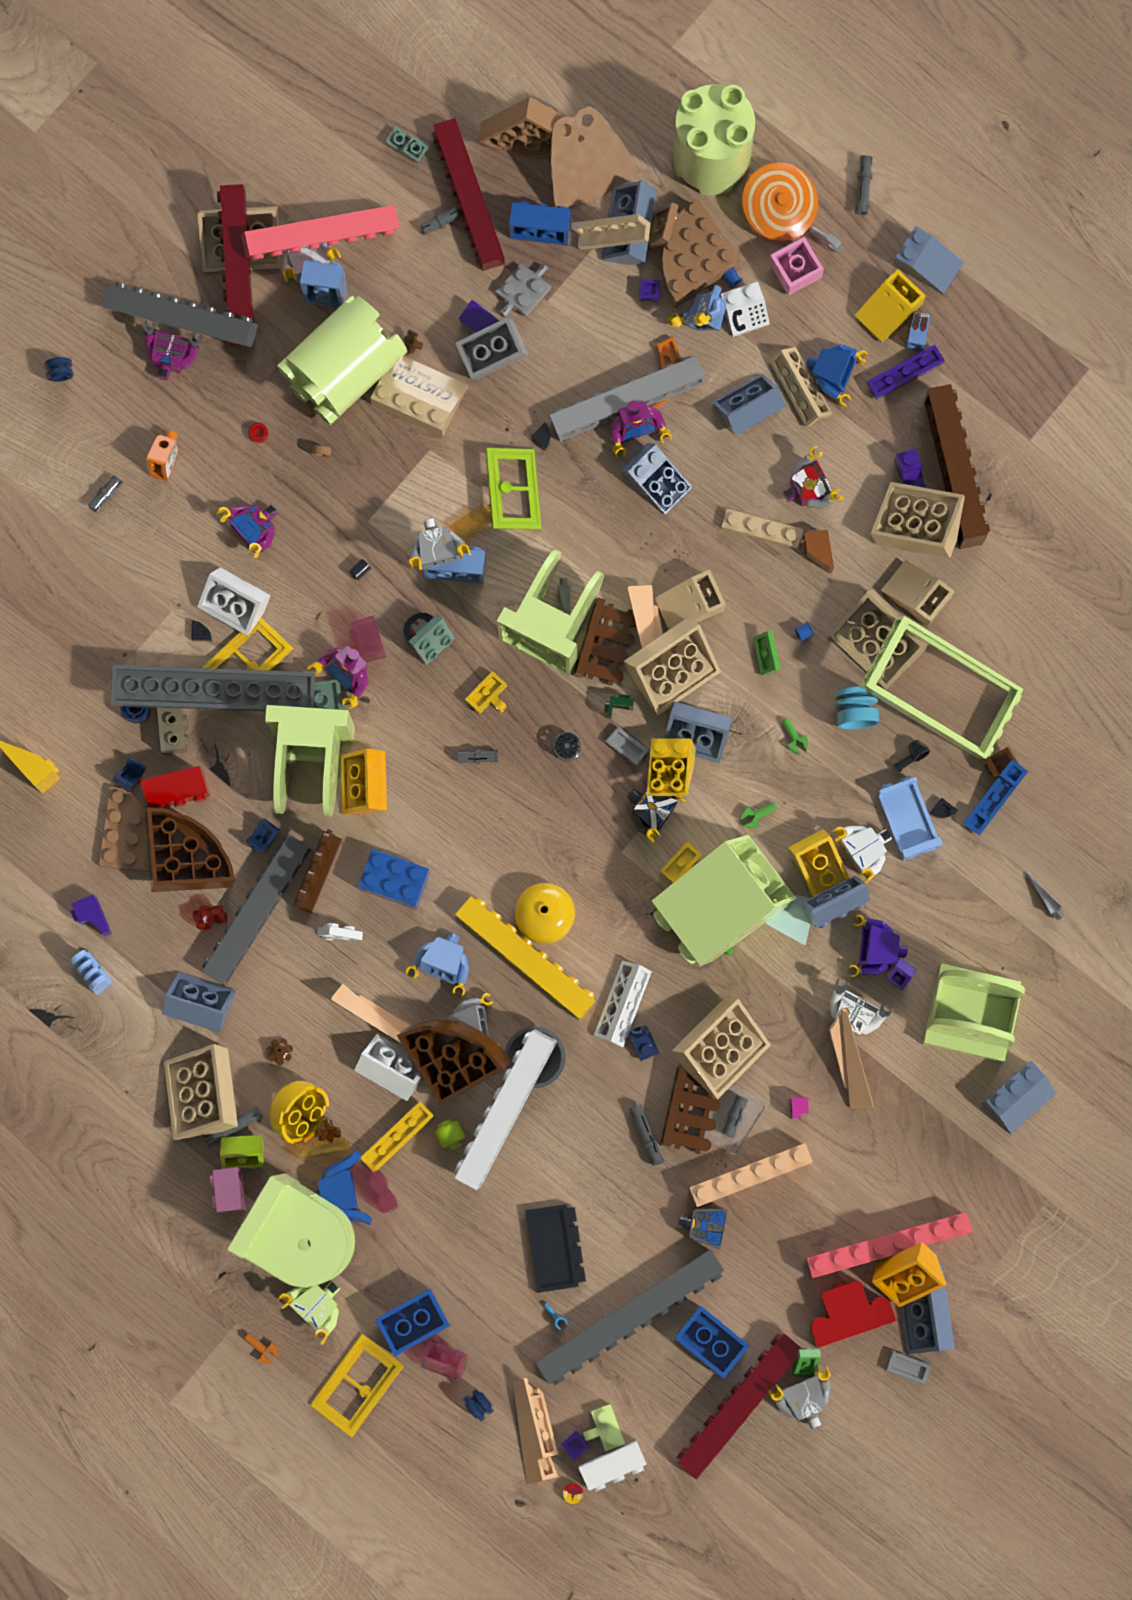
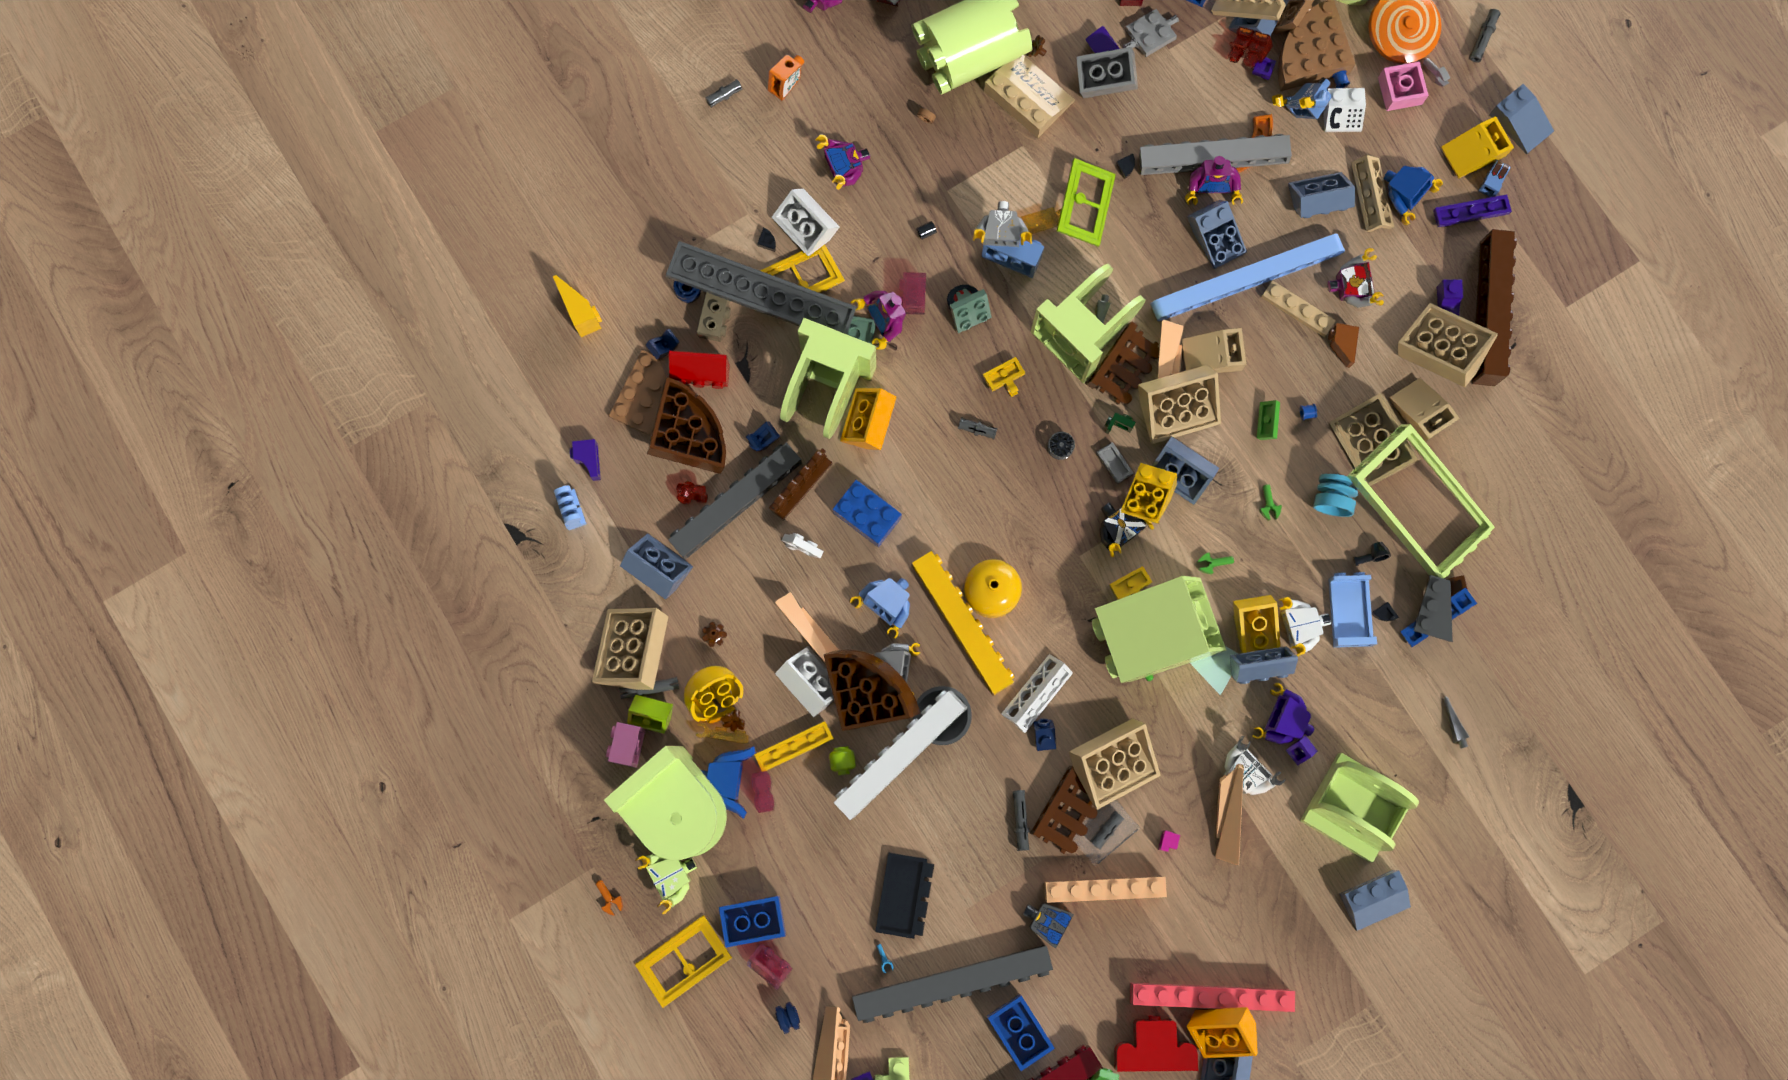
camera: 15 degrees right, 0 degrees up
red tile [248,423,269,443] -> none
none -> light blue beam [1150,234,1345,321]
none -> clear red hips [1228,26,1273,68]
none -> dark grey wing [1413,575,1453,642]

